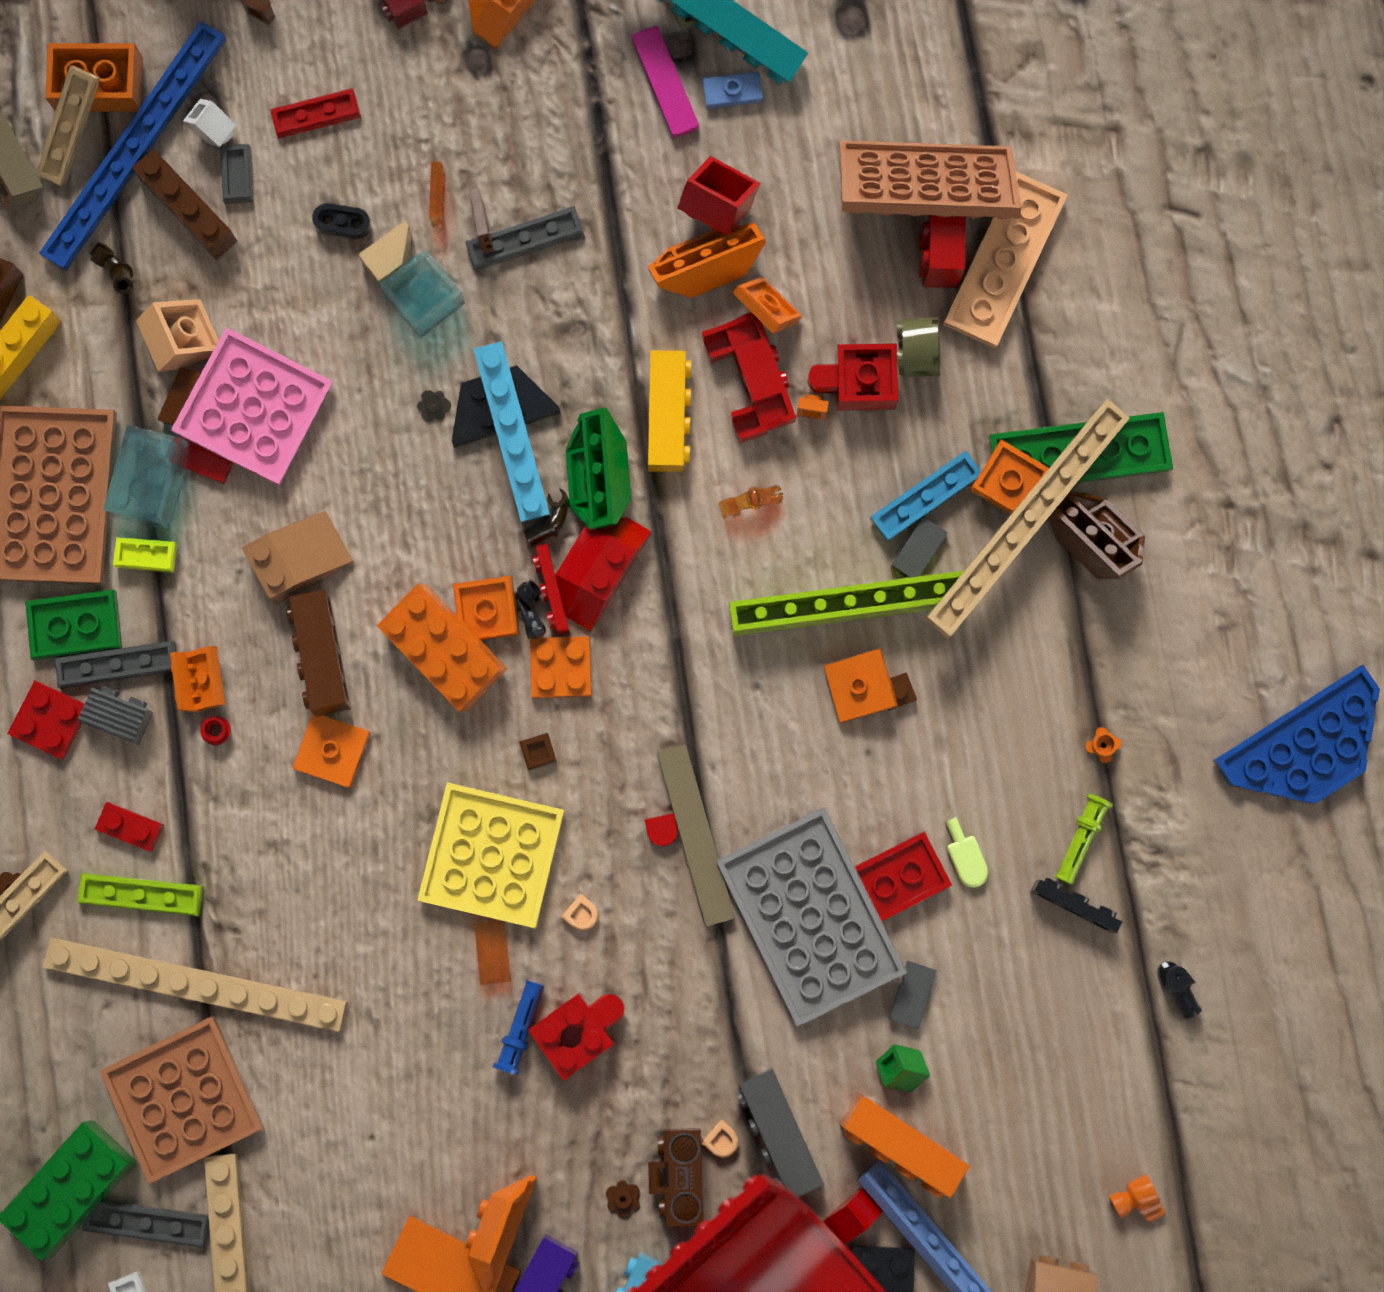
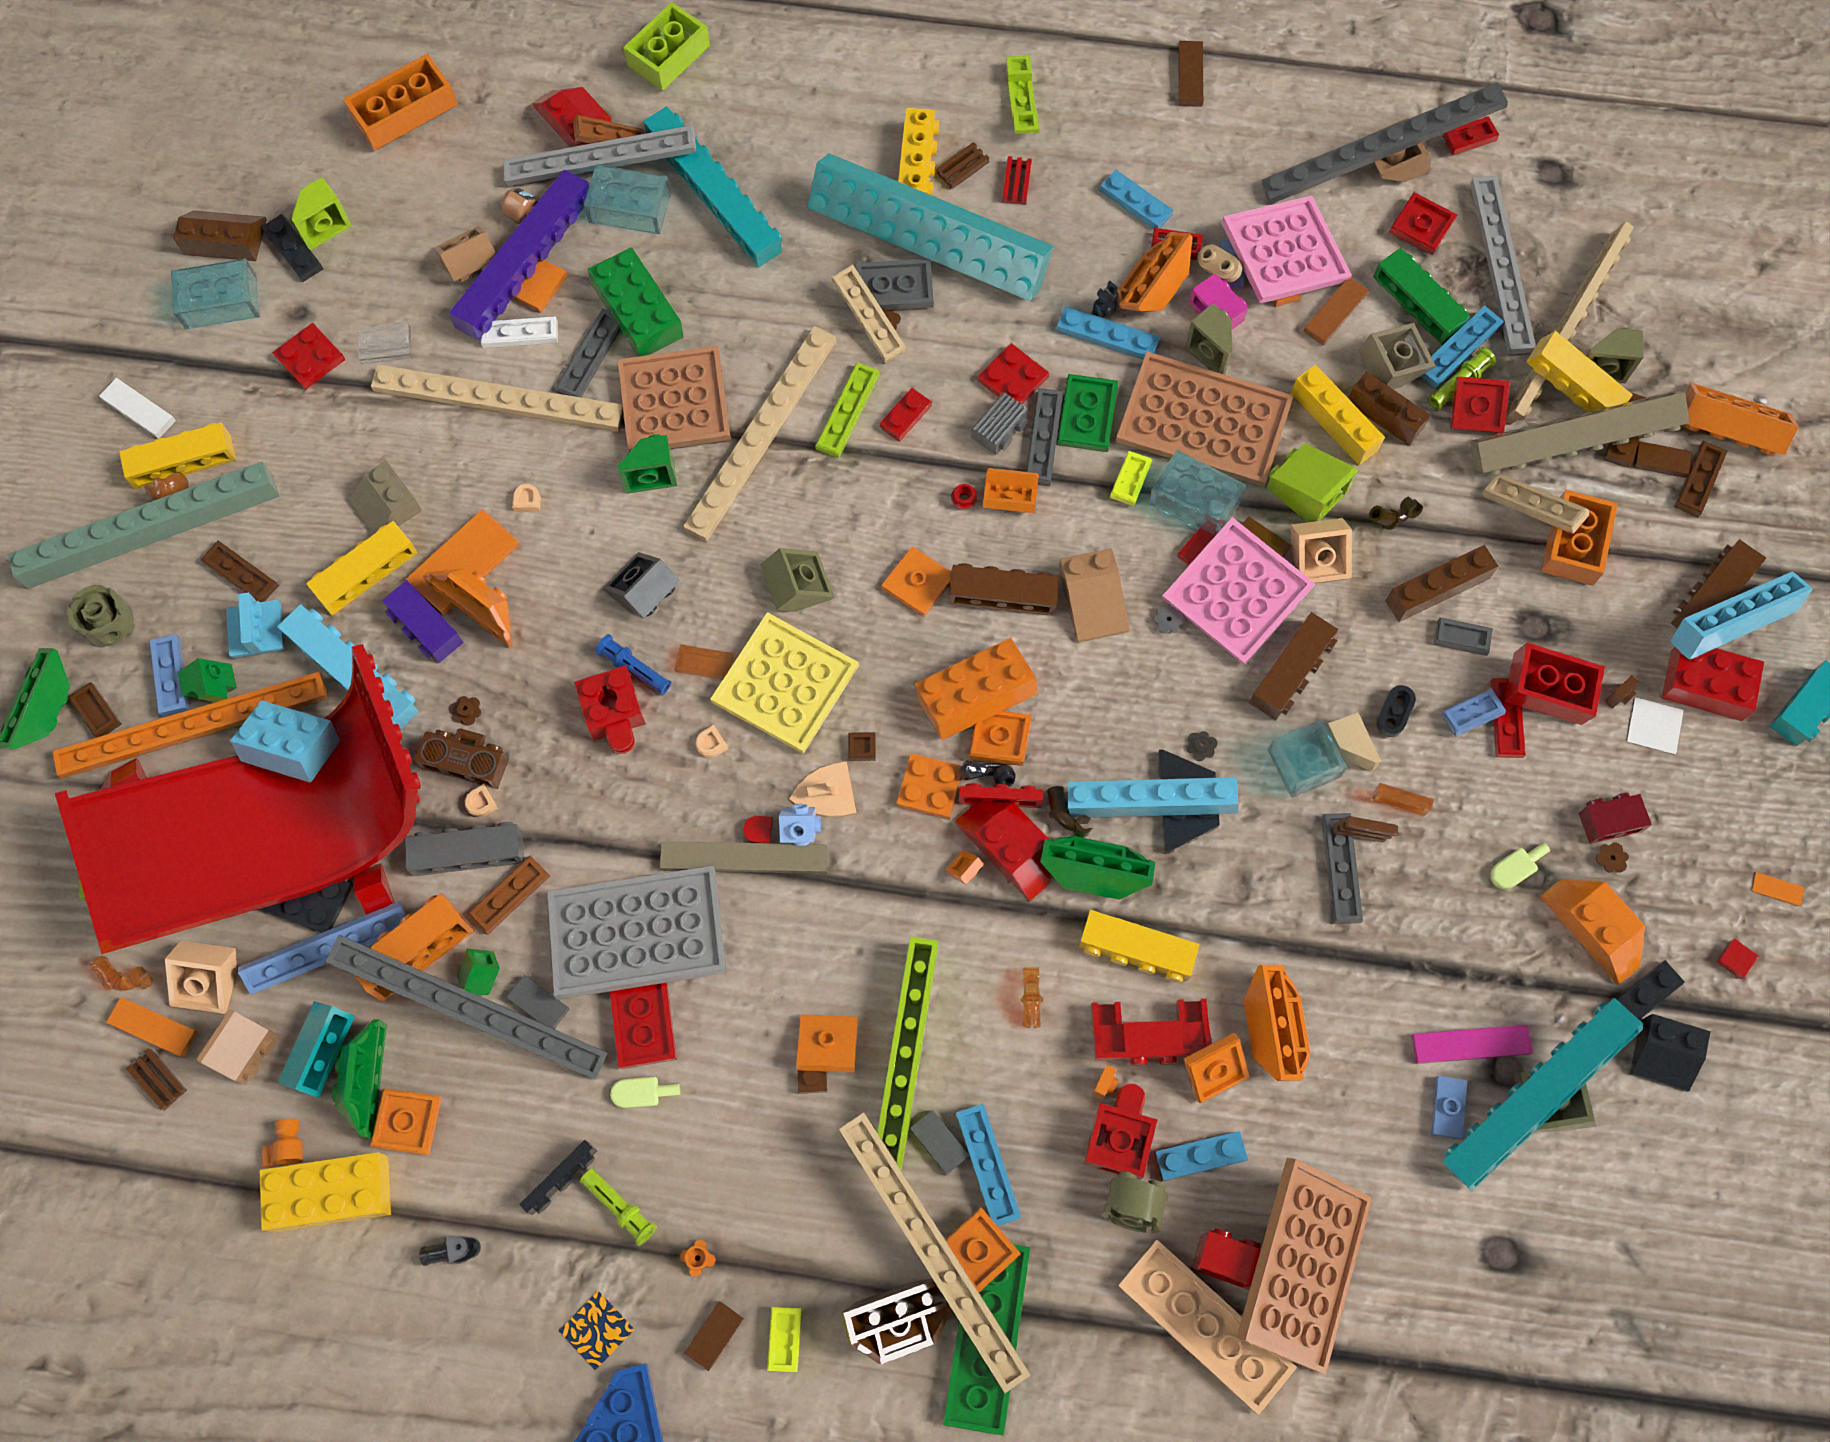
camera: 110 degrees right, 10 degrees down
blue plate [39,21,226,271] -> none
white brick [183,99,237,147] -> none
red piece [677,156,761,236] -> none
none -> yellow brick [260,1152,391,1233]
none -> teal brick [277,1001,355,1098]
none -> dark grey plate [325,935,608,1080]
none -> green wedge [332,1019,387,1140]
none -> orange plate [370,1088,442,1156]
none -> dark orange tile [468,855,550,934]
none -> light nougat tile [512,484,541,511]
none -> sticker [559,1291,635,1370]
none -> slope [603,552,680,619]
none -> green slope [618,434,677,494]
none -> reddish brown tile [684,1301,745,1371]
none -> olive slope [760,548,834,611]
none -> neon yellow plate [767,1307,802,1372]
none -> light blue brick [779,803,821,846]
none -> light nougat shield [789,762,856,817]
none -> orange plate [945,850,984,885]
none -> flat silver plant [1154,605,1185,633]
none -> dark azure plate [1154,1131,1248,1182]
none -> reddish brown brick [1249,612,1339,720]
none -> lime slope [1266,443,1358,522]
none -> medium blue plate [1442,688,1506,737]
none -> yellowish green piece [1490,843,1550,889]
none -> red brick [1504,642,1605,725]

